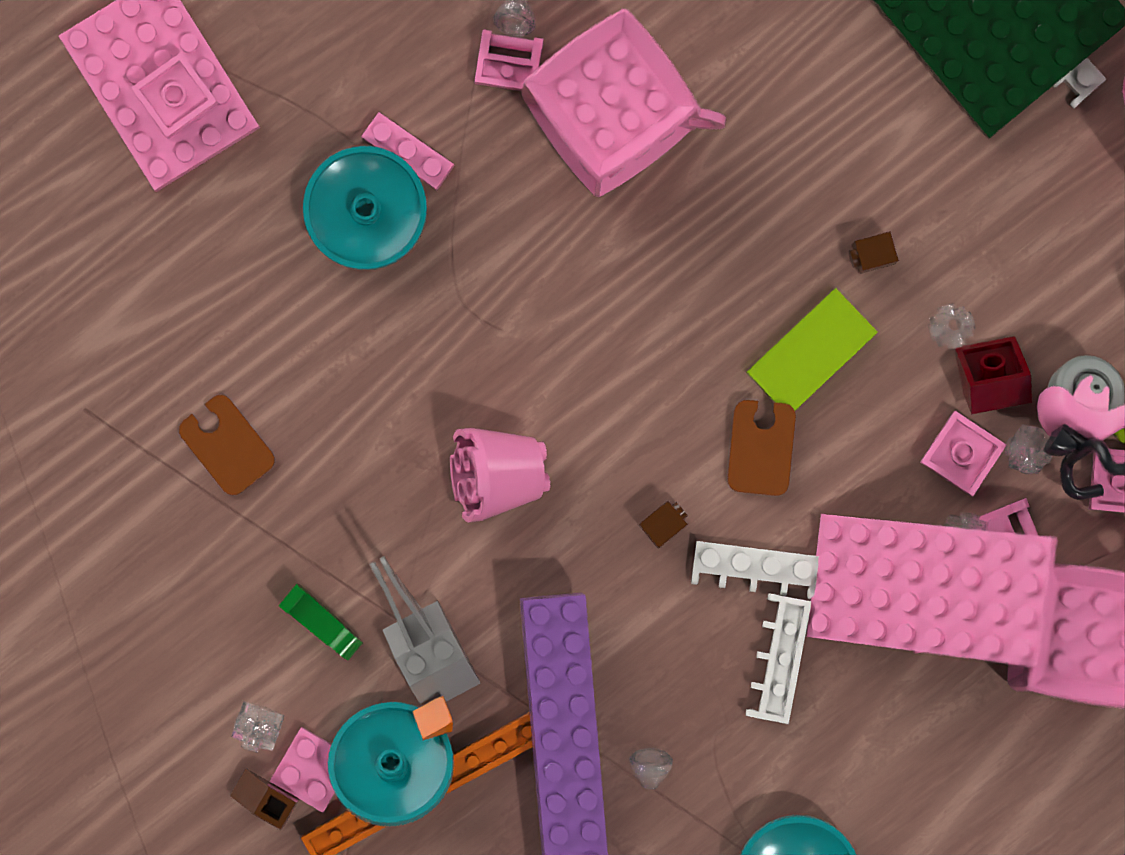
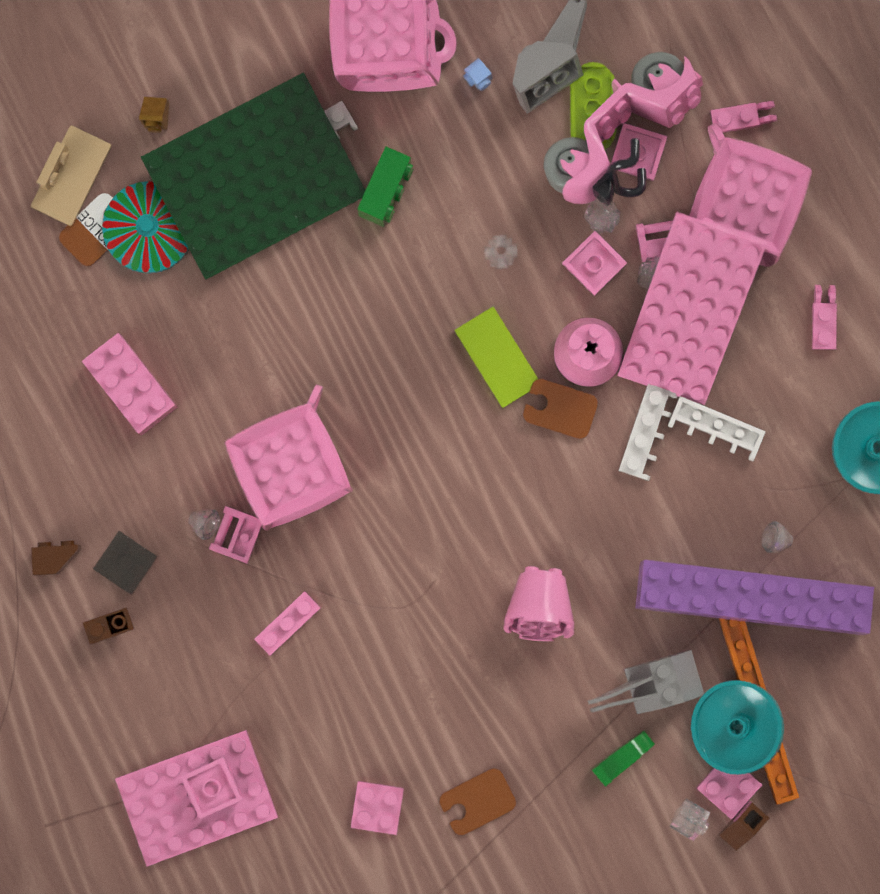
camera: 75 degrees left, 0 degrees up
teal dish [303,146,427,270] -> none
orange slope [413,696,453,740] -> none
reddish brown brick [639,501,688,548] -> none
reddish brown brick [849,231,899,274] -> none
dark red slope [955,336,1032,415] -> none
none -> bright pink plate [351,781,404,835]
none -> green brick [357,146,414,227]
none -> bright pink cone [554,318,623,387]
none -> bright pink hinge [812,285,837,350]

